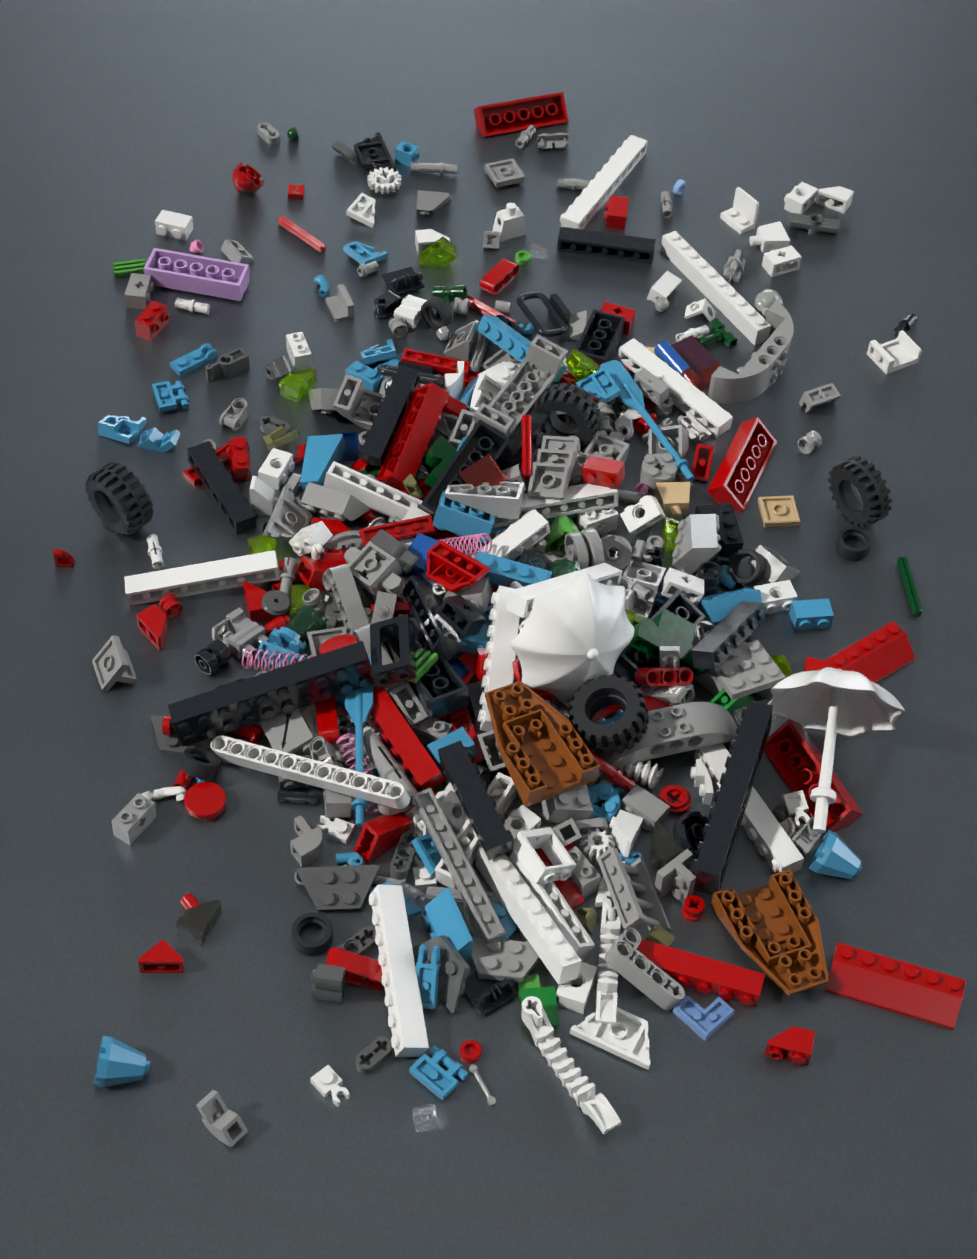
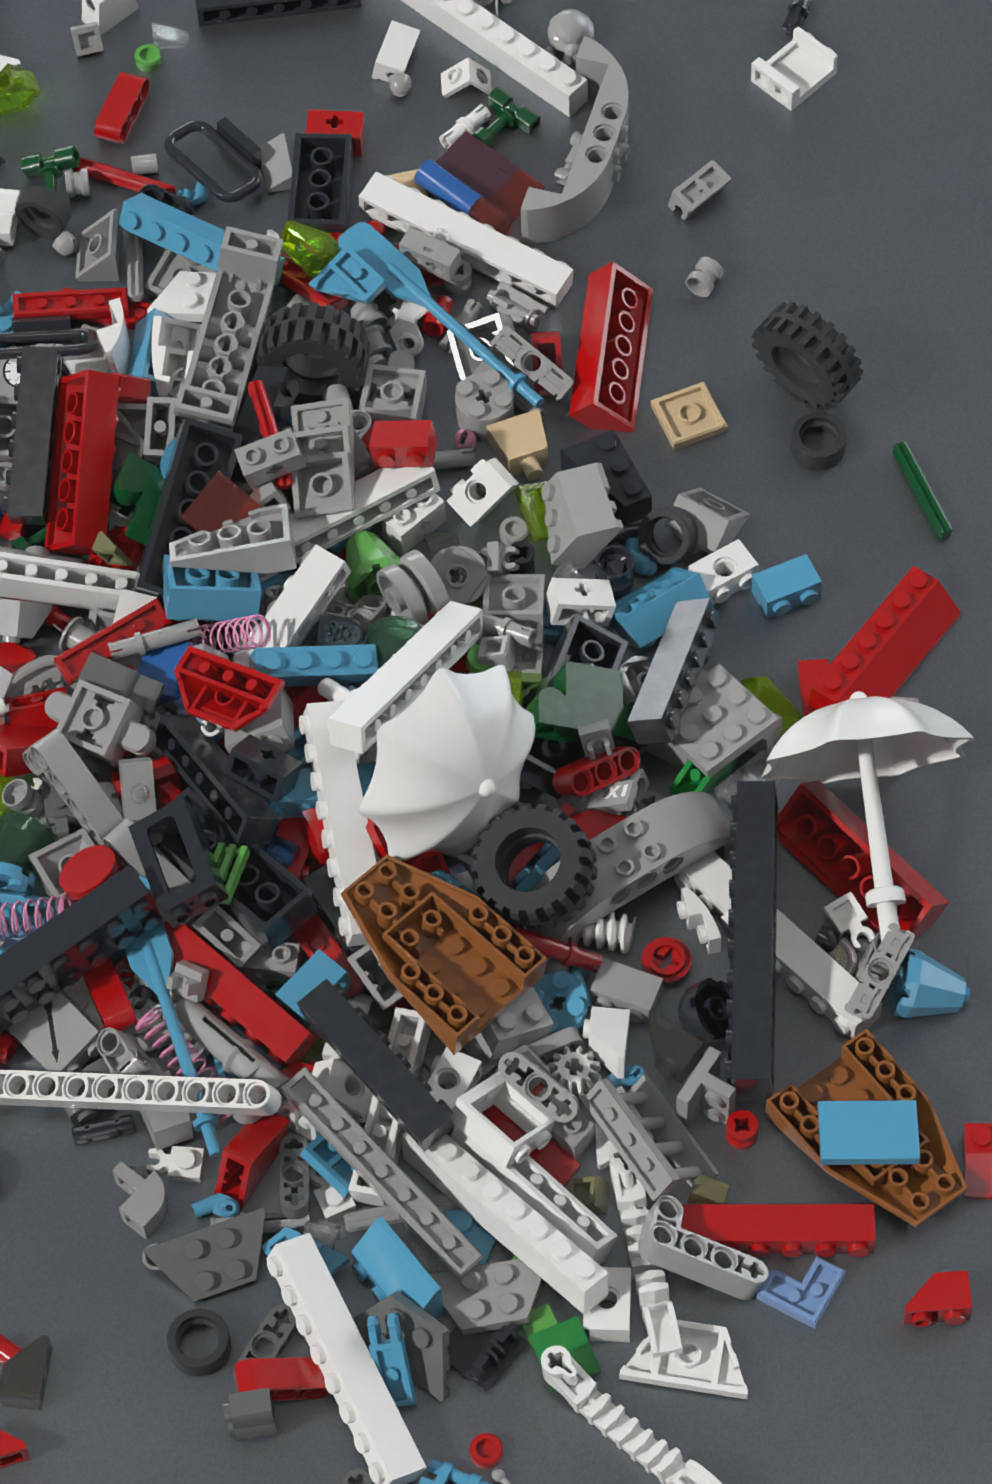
camera: 10 degrees left, 10 degrees up
none -> light grey pin [108,618,202,662]
none -> light grey tile [166,960,209,1003]
none -> light grey brick [234,428,306,488]
none -> light grey piece [491,326,574,401]
none -> light grey beam [498,1051,580,1122]
none -> dark azure tile [817,1100,920,1165]
none -> light grey piece [844,923,915,1021]

